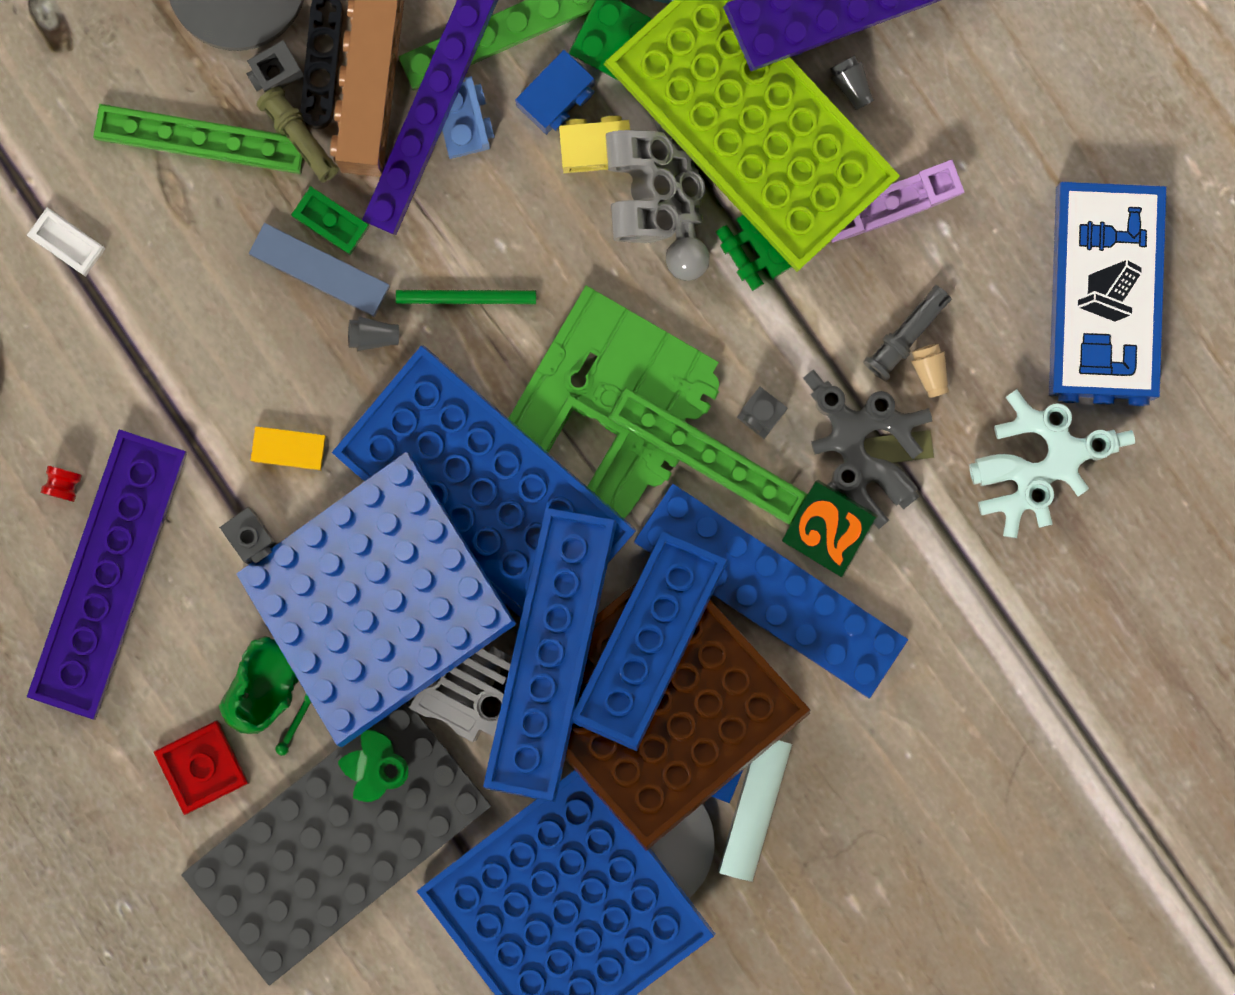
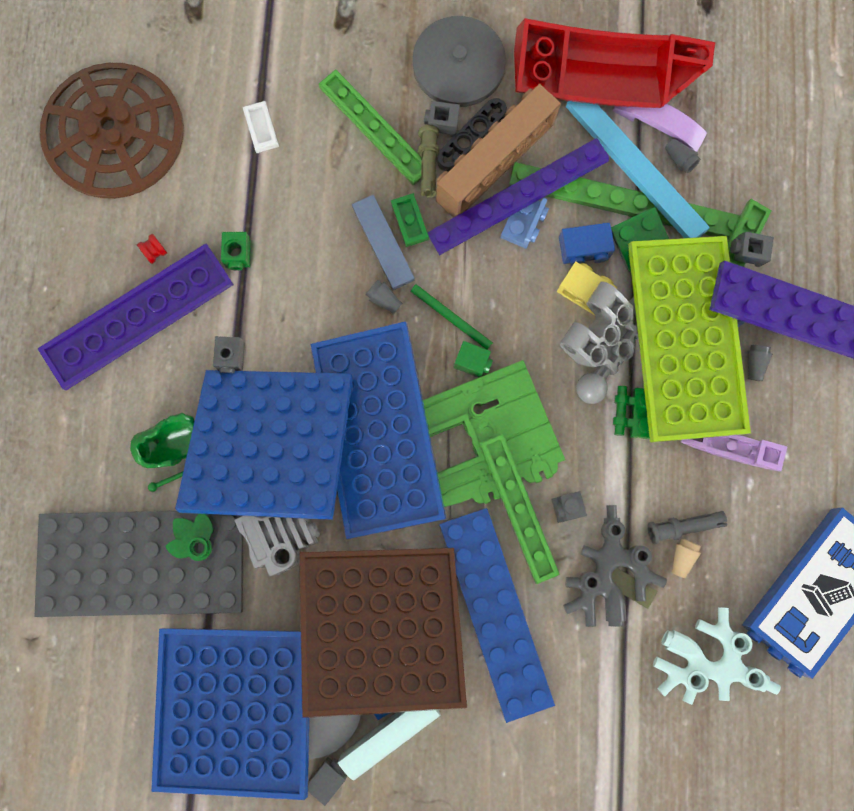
camera: 30 degrees right, 5 degrees down
red tile [154,720,249,815] -> none
yellow tile [251,426,326,471] -> none
blue plate [483,508,617,802] -> none
blue plate [572,532,727,751] -> none
dark green tile [782,480,878,577] -> none
none -> green brick [221,232,251,271]
none -> dark grey brick [308,757,347,806]
none -> green brick [454,341,493,378]

